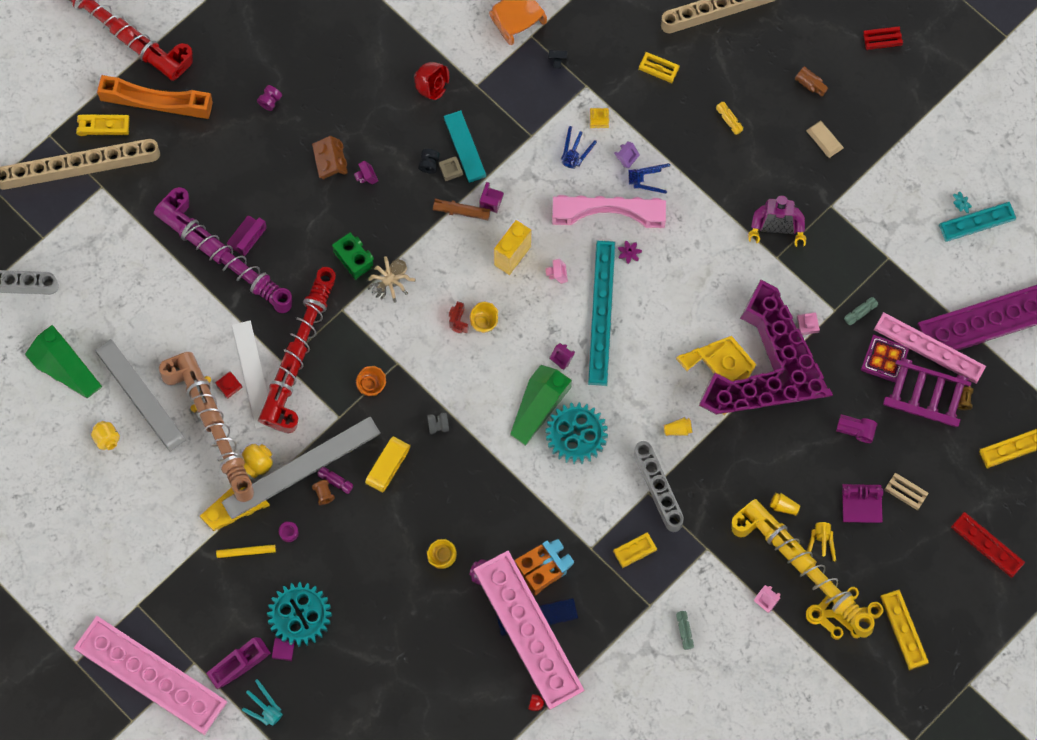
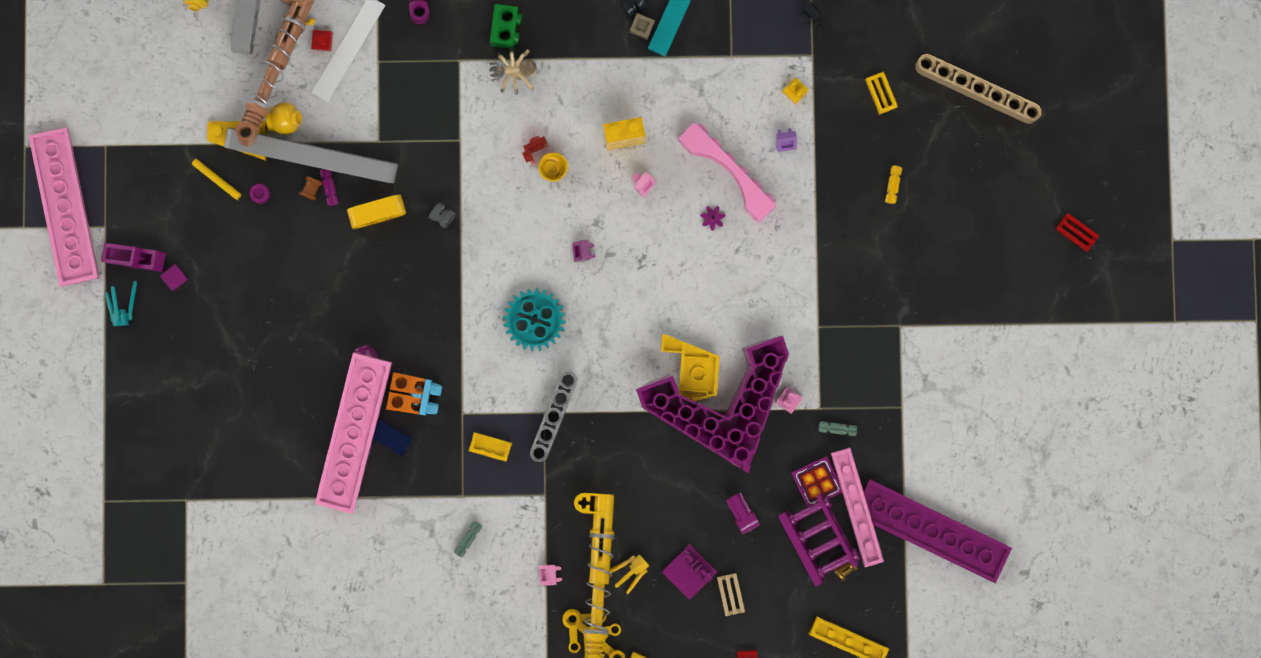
camera: 45 degrees right, 15 degrees up
red piece [258,267,336,434] -> none
teal gear [267,582,332,647] -> none
orange hair [356,366,386,397] -> none
yellow hair [427,539,457,569] -> none
dark orange pin [433,198,490,221] -> none
magenta panel [479,182,504,213] -> none
green wedge [510,365,572,446] -> none
red hinge [528,694,544,711] -> none
clear blue plant [561,126,597,169] -> none
teal tile [588,240,615,386] -> none
clear blue plant [628,163,671,194] -> none
yellow cone [664,417,693,436] -> none
torso [748,196,806,247] -> none
yellow cone [770,493,800,516] -> none
dark orange hinge [795,66,828,97] -> none
tan tile [806,120,844,158] -> none
teal tile [939,201,1016,242] -> none
teal plant [953,191,972,213] -> none

